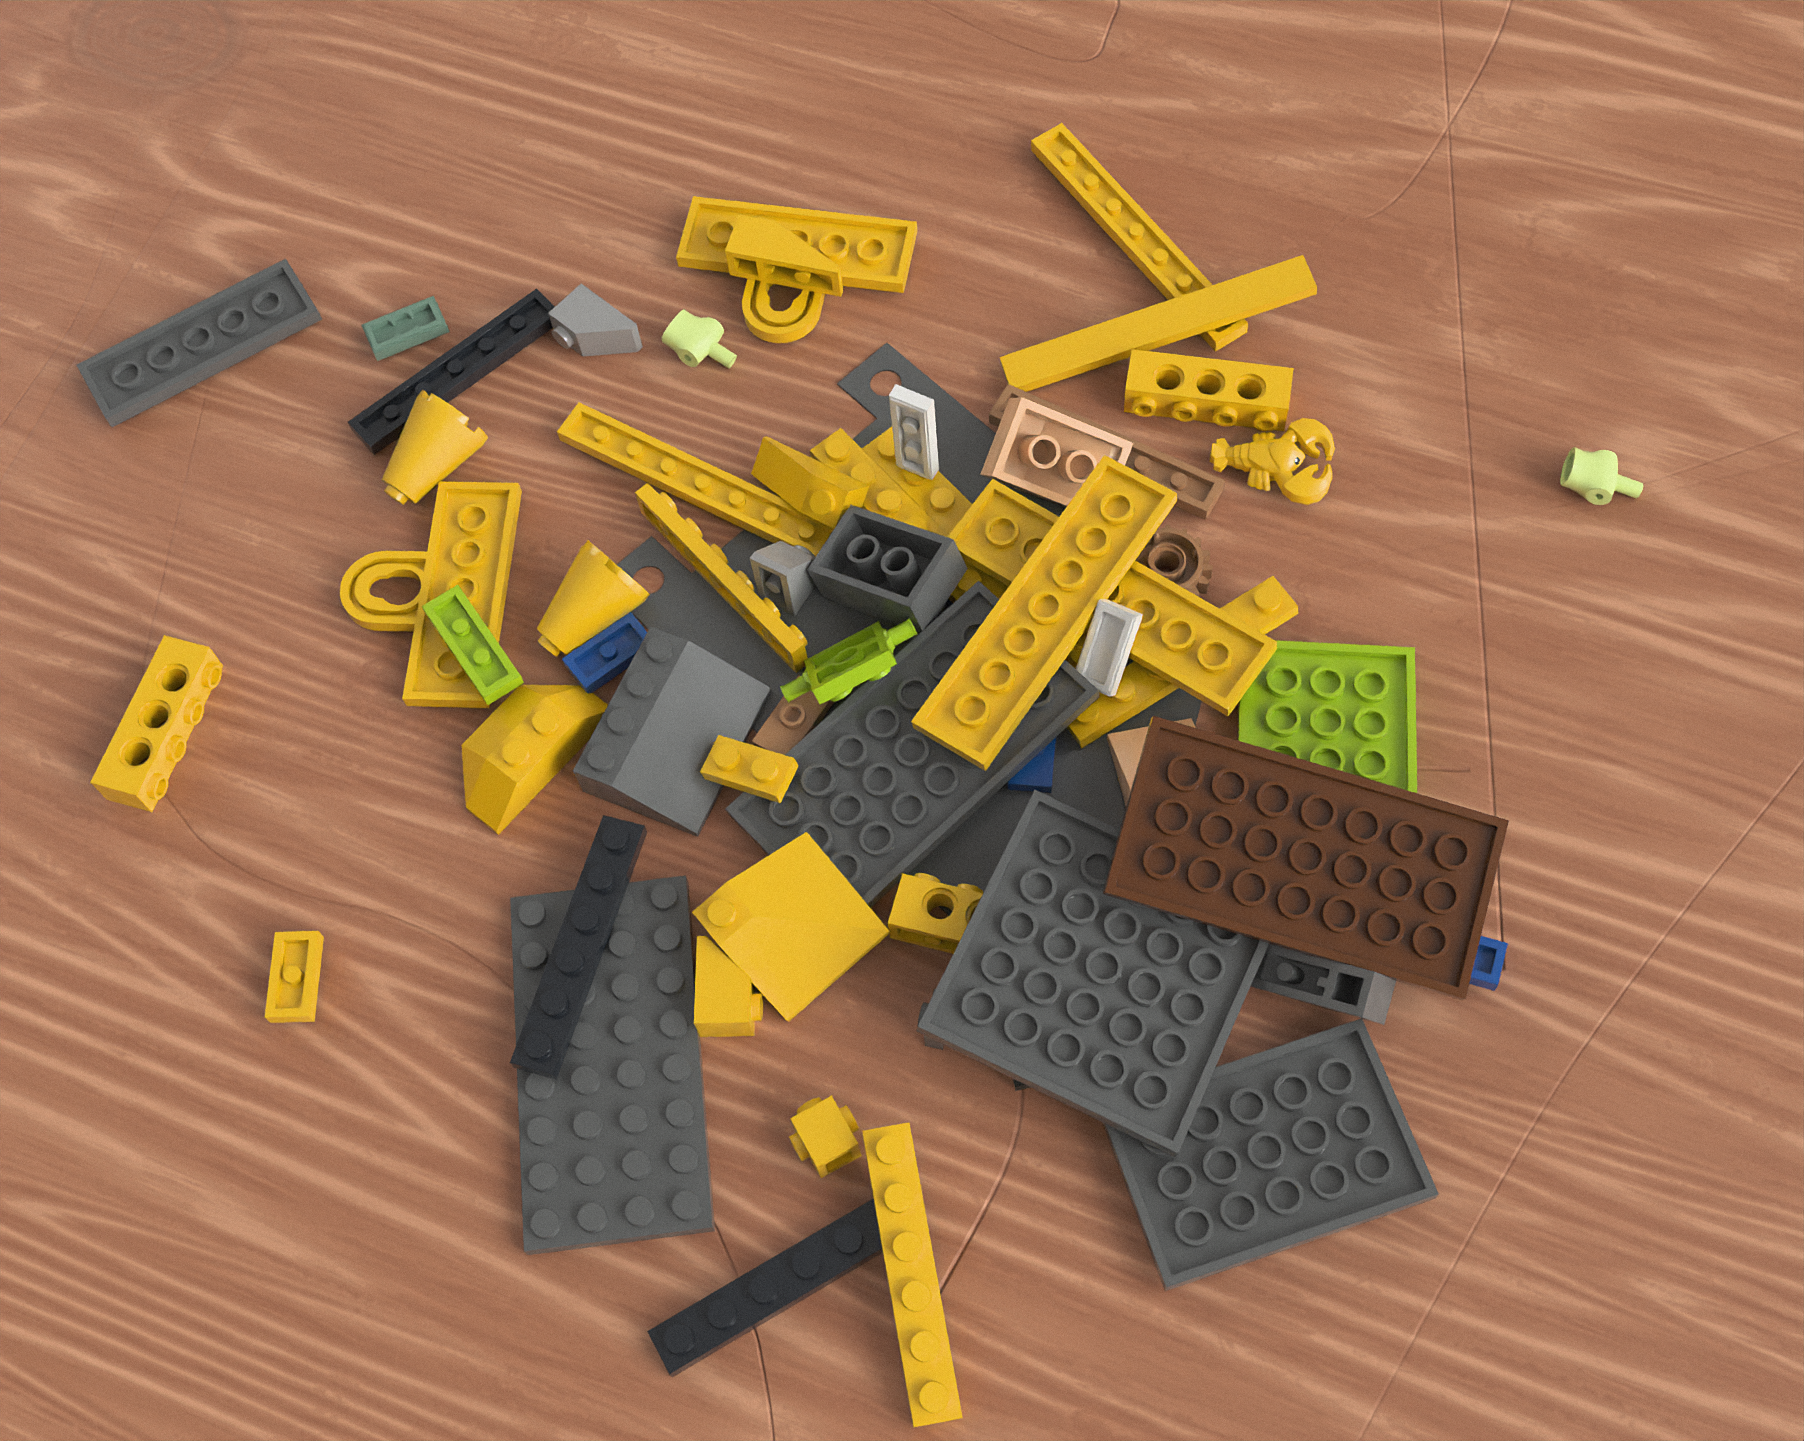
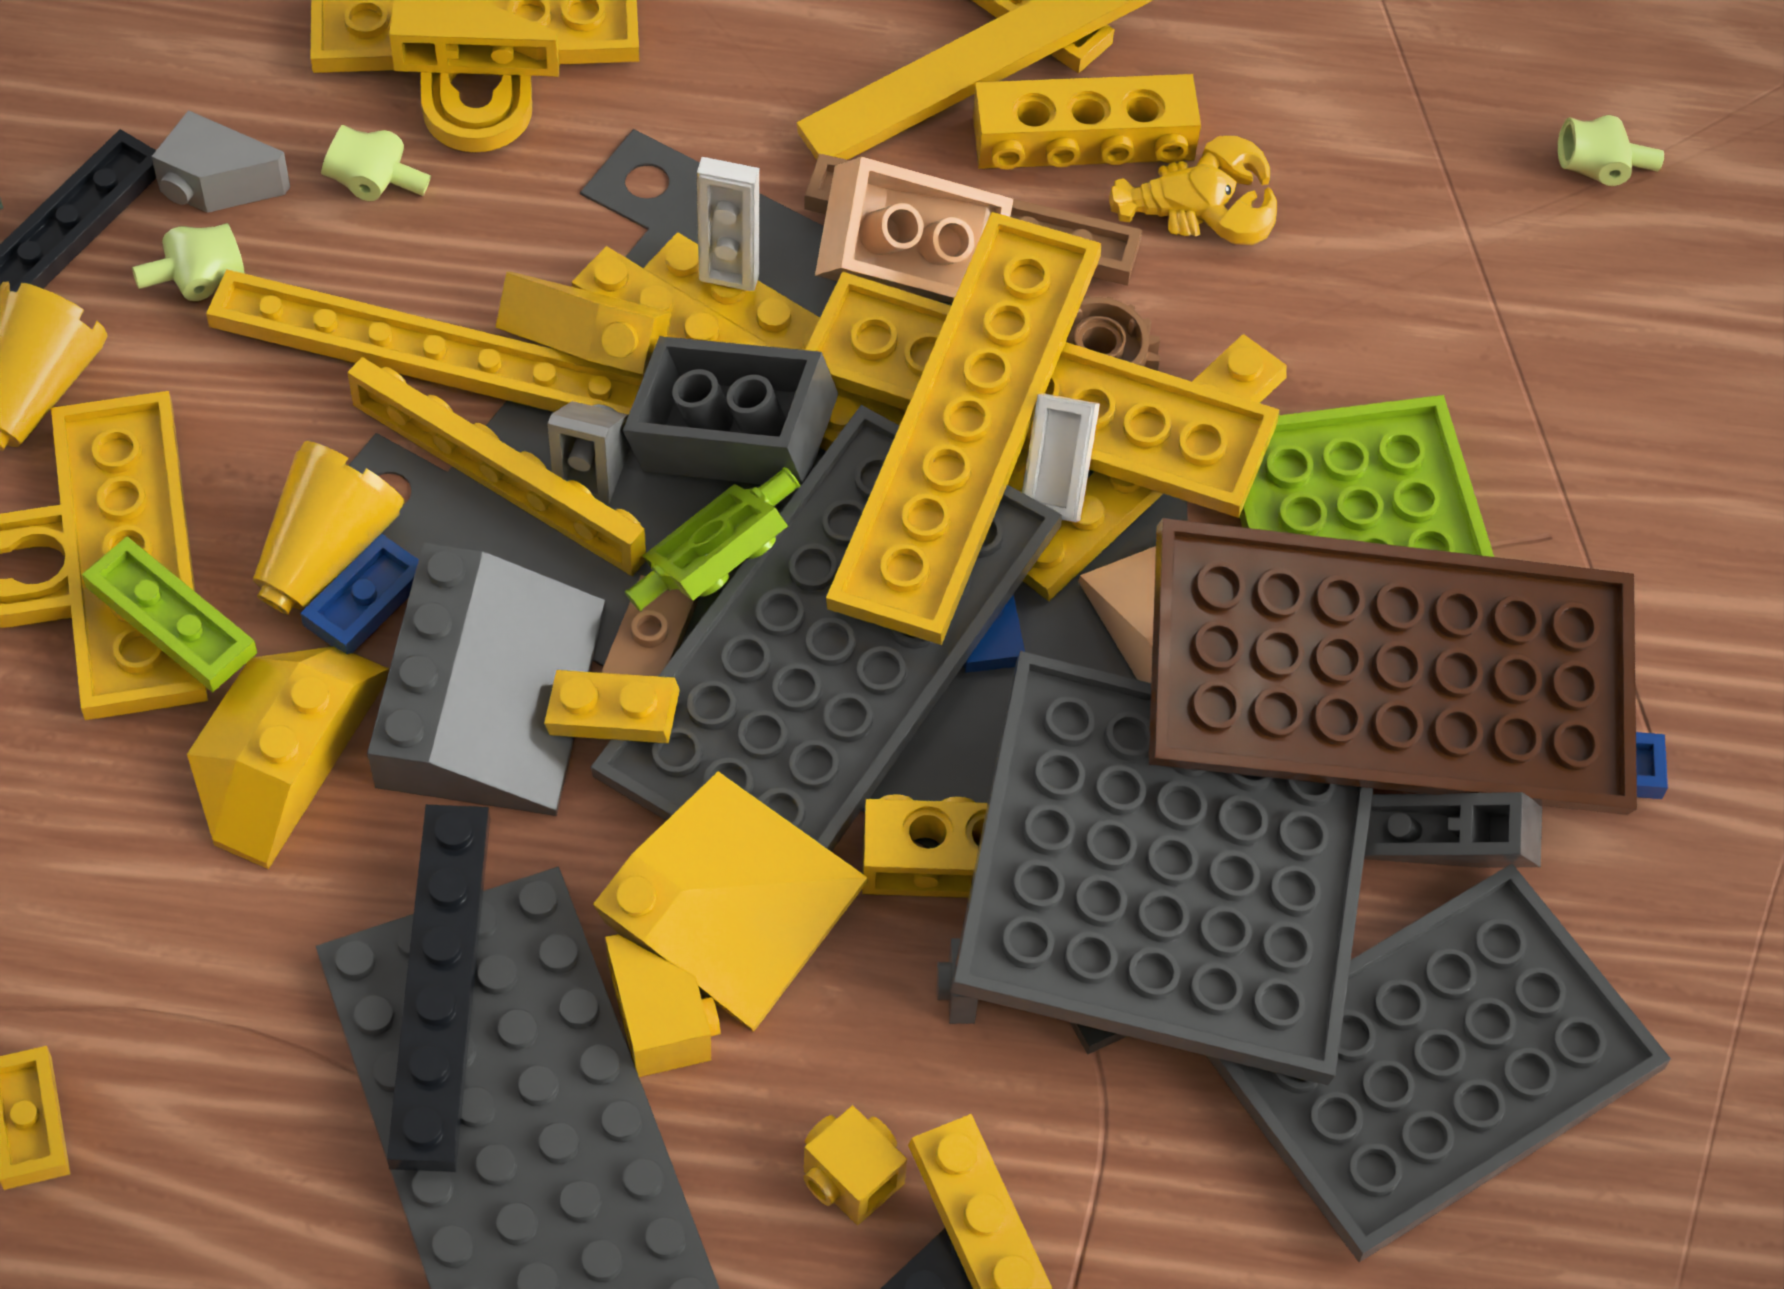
camera: 25 degrees left, 5 degrees down
none -> yellowish green piece [132,223,245,301]

